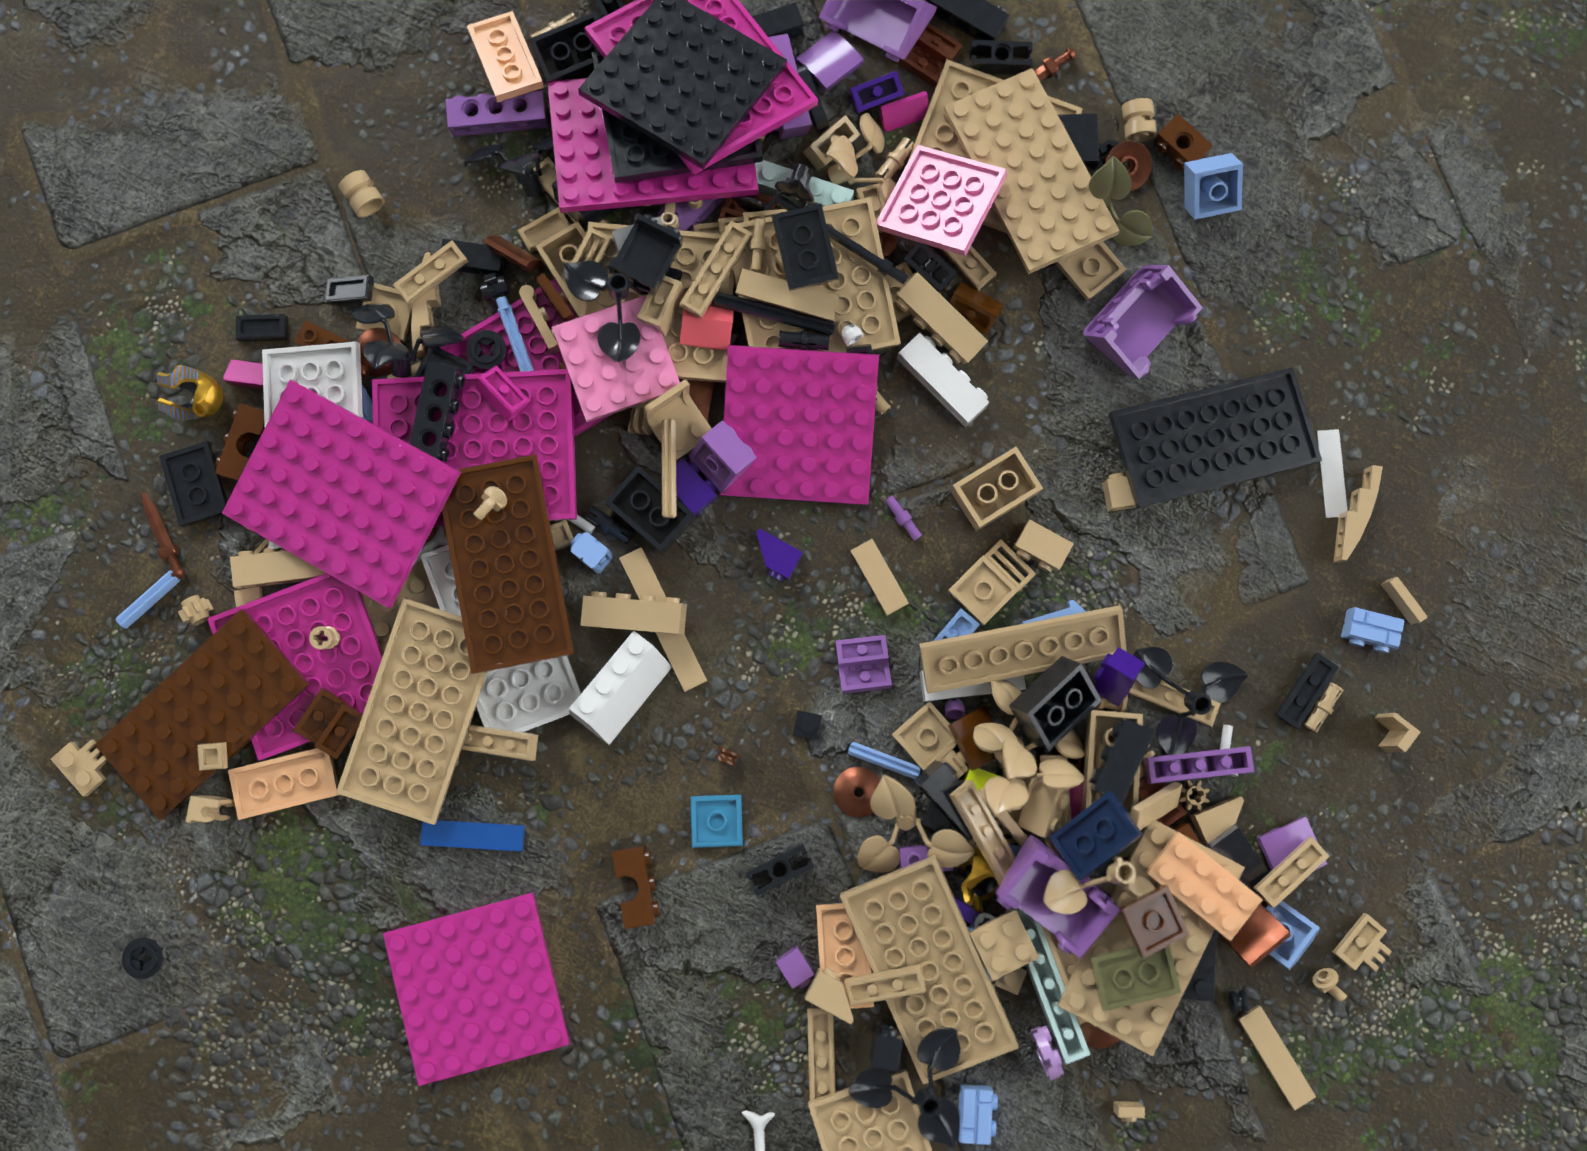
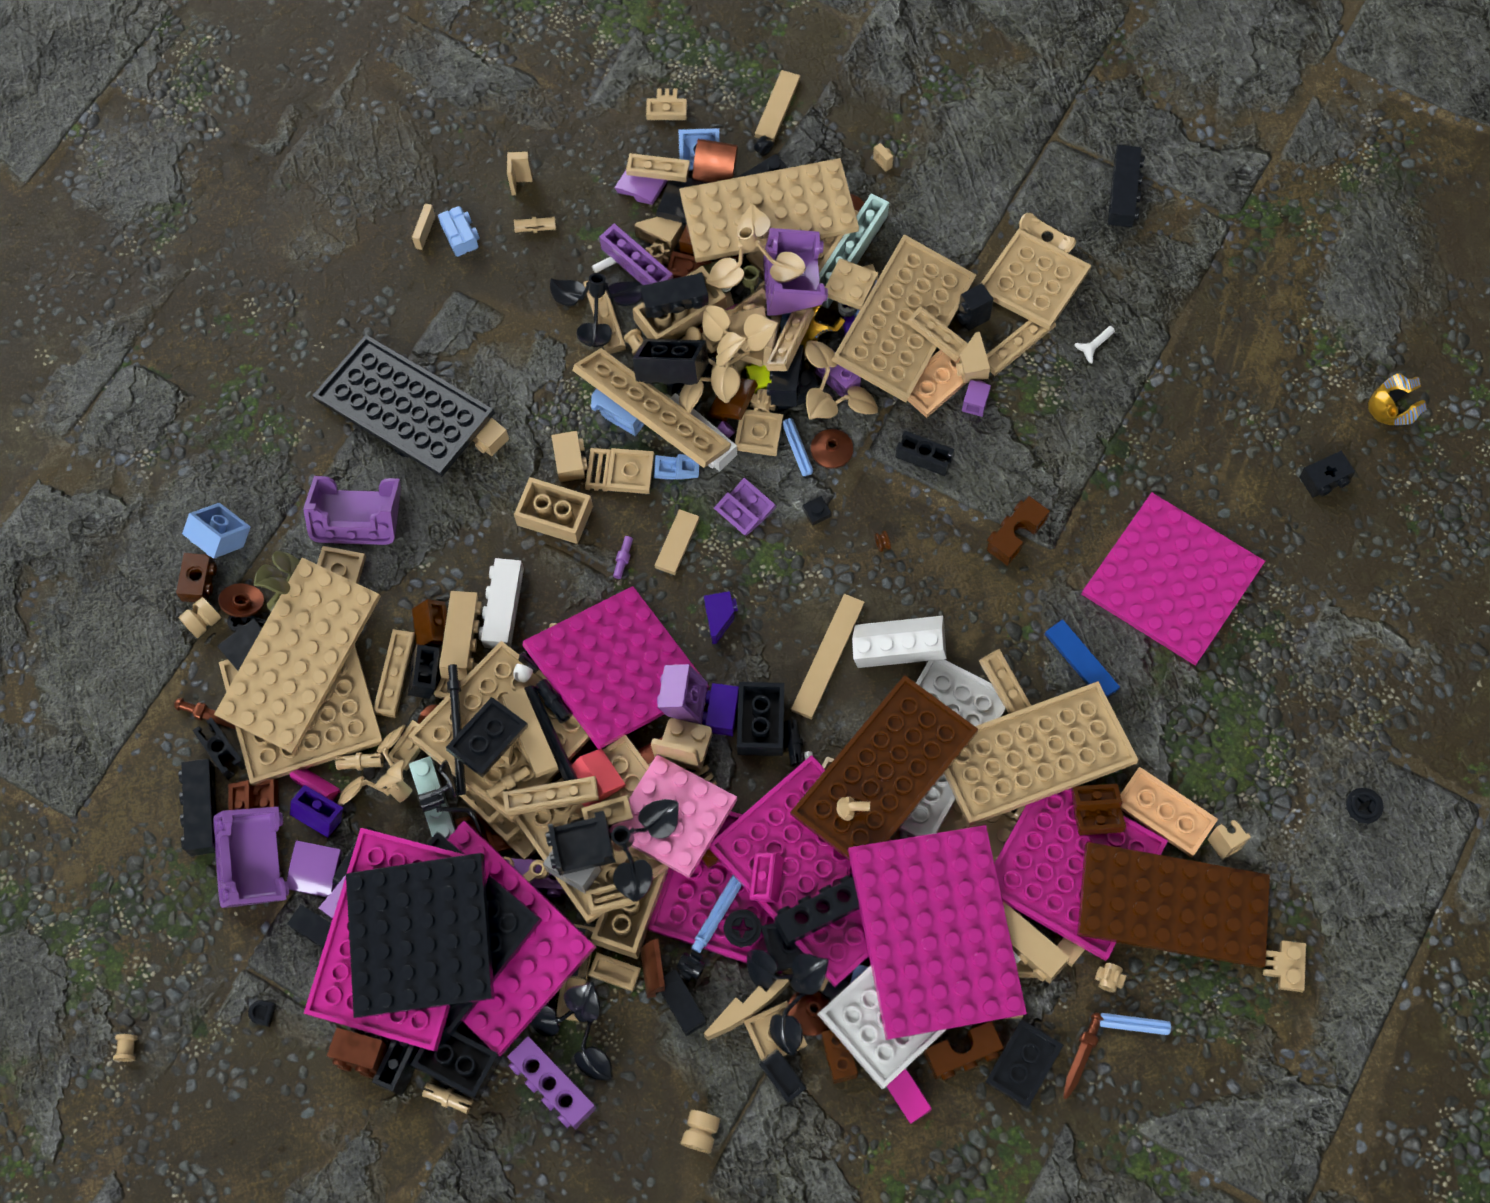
camera: 125 degrees left, 15 degrees down
pearl gold piece [157,365,224,421] -> none
tan tile [197,742,228,771] -> none
black tile [236,314,287,342] -> none
tan bush [309,626,340,649] -> none
tan tile [393,241,469,306] -> none
light nougat plate [467,11,544,102] -> none
tan plate [519,285,560,355] -> none
reddish brown plate [537,273,575,323] -> none
light blue brick [570,532,613,574] -> none
tan brick [581,591,687,634] -> none
tan axle [662,419,677,518] -> none
dark azure tile [691,795,743,848] -> none
tan brick [803,115,861,171] -> none
black plant [848,1027,961,1147] -> none
plate [876,145,1007,256] -> none
light blue brick [958,1084,998,1145] -> none
lavender plate [1030,1026,1064,1081] -> none
dark blue plate [1049,791,1143,881] -> none
olive plate [1089,946,1181,1011] -> none
dark purple piece [1093,647,1145,707] -> none
plate [1118,885,1190,958] -> none
tan tile [1130,781,1183,830] -> none
light nougat plate [1145,832,1263,941] -> none
black plate [1274,653,1339,729] -> none
tan plate [1312,968,1347,1003] -> none
white sticker [1317,429,1347,518] -> none
tan slope [1333,465,1383,563] -> none

